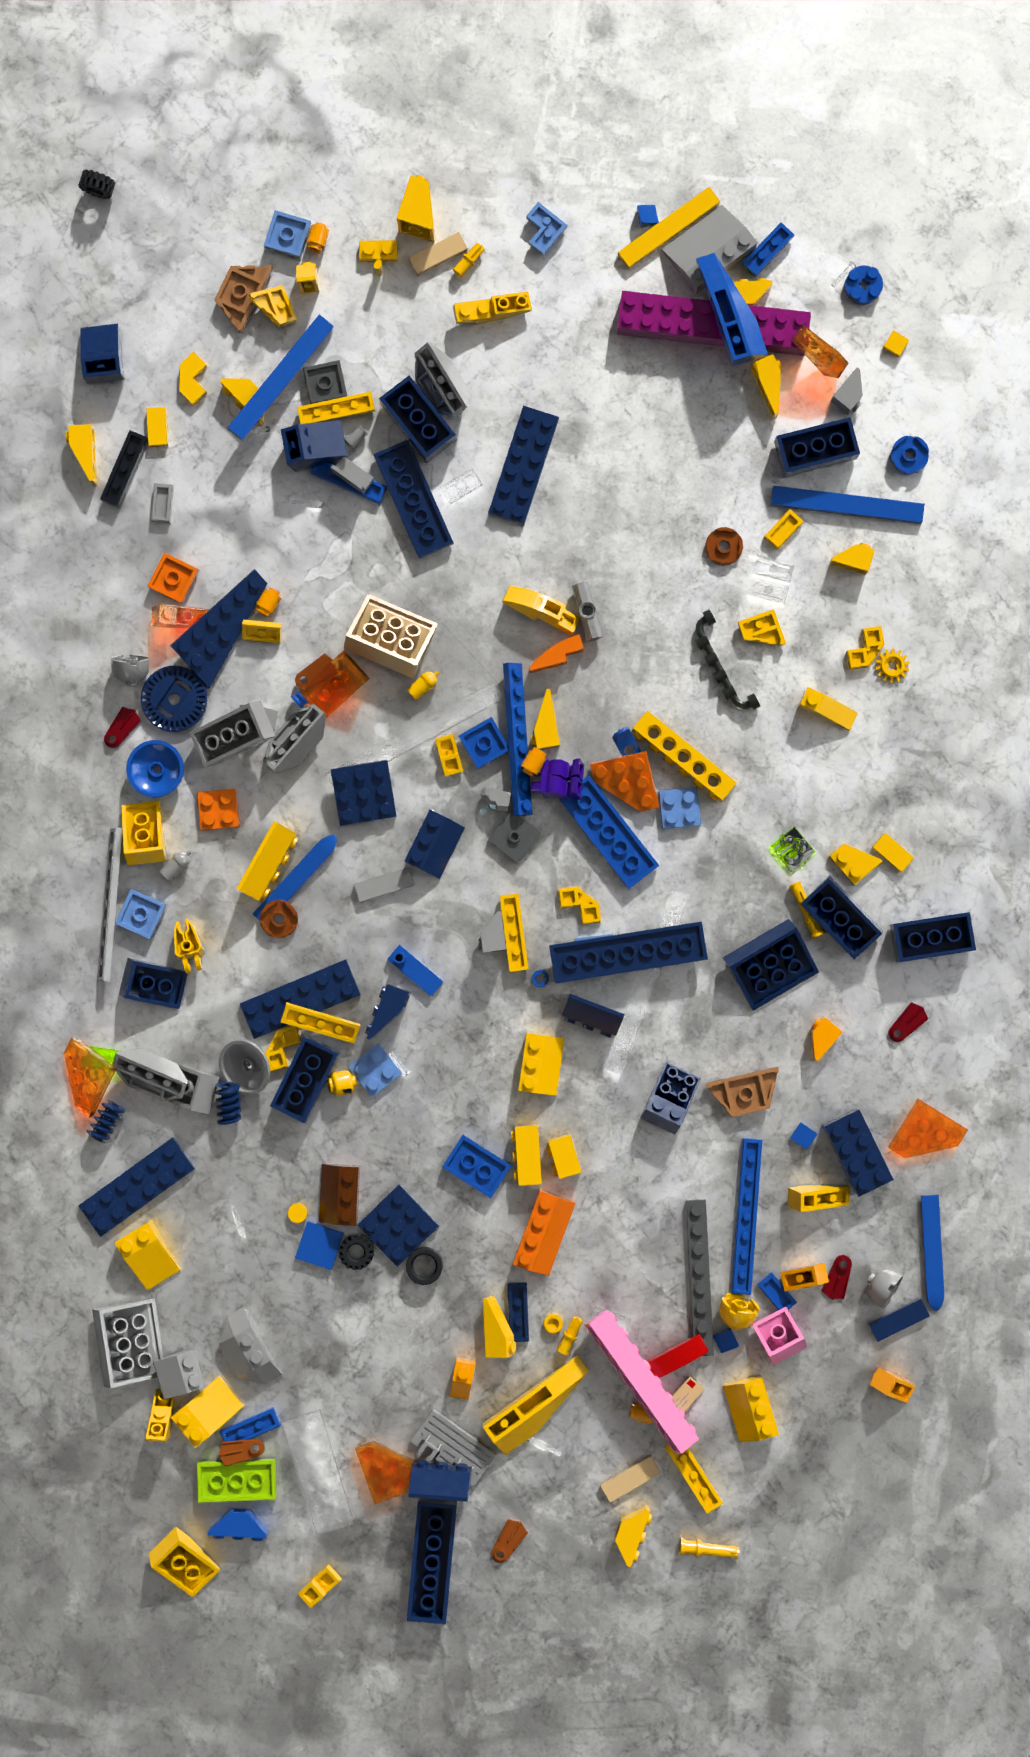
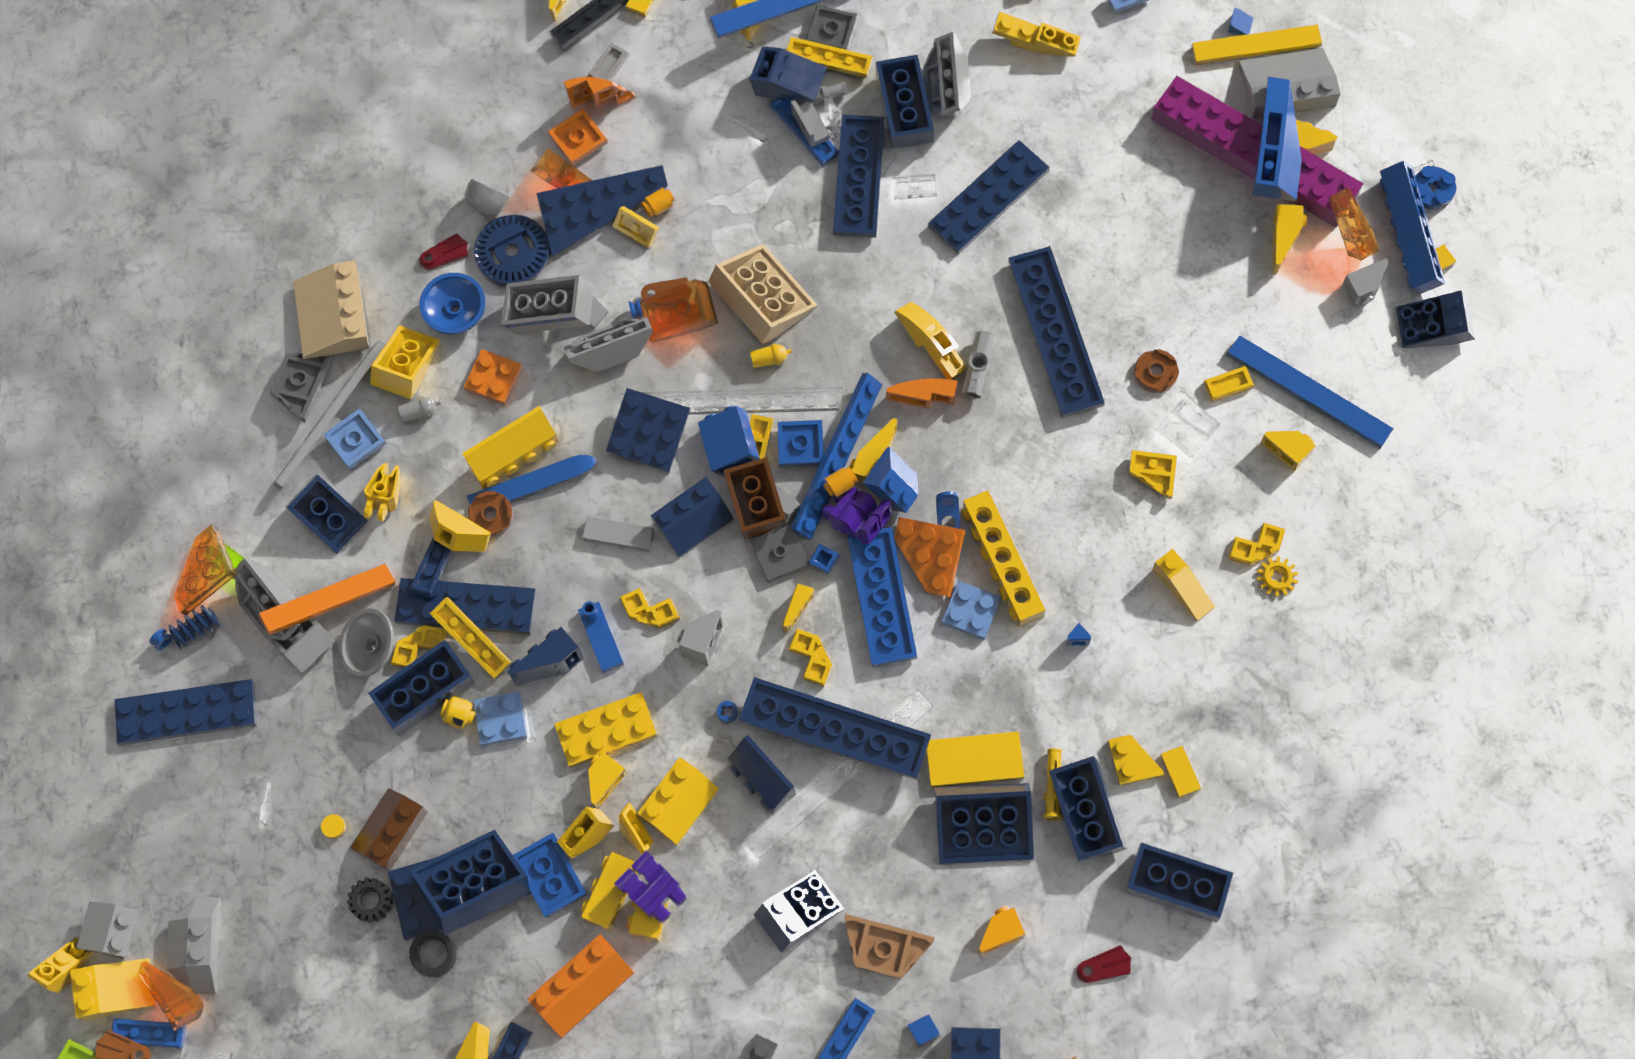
camera: 25 degrees right, 15 degrees down
light grey slope [92,1298,164,1388] -> none
yellow slope [114,1220,181,1290] -> none
dark blue piece [215,1081,241,1125] -> none
blue tile [295,1221,344,1270] -> none
yellow plate [500,893,529,972] -> none
pearl dark grey bar [695,609,761,710] -> none
blue plate [742,222,795,278] -> none
piece [770,826,815,872] -> none
dark blue brick [774,417,860,478] -> none
blue plate [890,436,929,475] -> none
none -> clear orange slope [138,961,204,1031]
none -> blue bush [149,628,173,651]
none -> orange tile [259,564,395,635]
none -> dark grey wing [270,353,335,423]
none -> tan slope [293,260,370,359]
none -> dark blue tile [409,537,453,598]
none -> dark blue slope [410,830,530,936]
none -> yellow slope [429,500,491,552]
none -> yellow plate [554,692,657,768]
none -> yellow slope [557,806,615,858]
none -> orange slope [563,77,636,109]
none -> yellow slope [588,752,627,809]
none -> dark purple hips [614,850,687,924]
none -> yellow slope [618,803,653,854]
none -> yellow tile [619,588,680,629]
none -> blue brick [698,405,760,476]
none -> reddish brown slope [724,457,786,540]
none -> yellow slope [782,584,814,633]
none -> blue slope [808,543,840,574]
none -> clear plate [824,96,842,143]
none -> blue slope [863,447,919,513]
none -> yellow tile [927,731,1024,788]
none -> dark blue plate [1008,246,1105,418]
none -> blue slope [1066,623,1091,646]
none -> blue brick [1380,160,1445,294]
none -> dark blue slope [1396,290,1475,349]

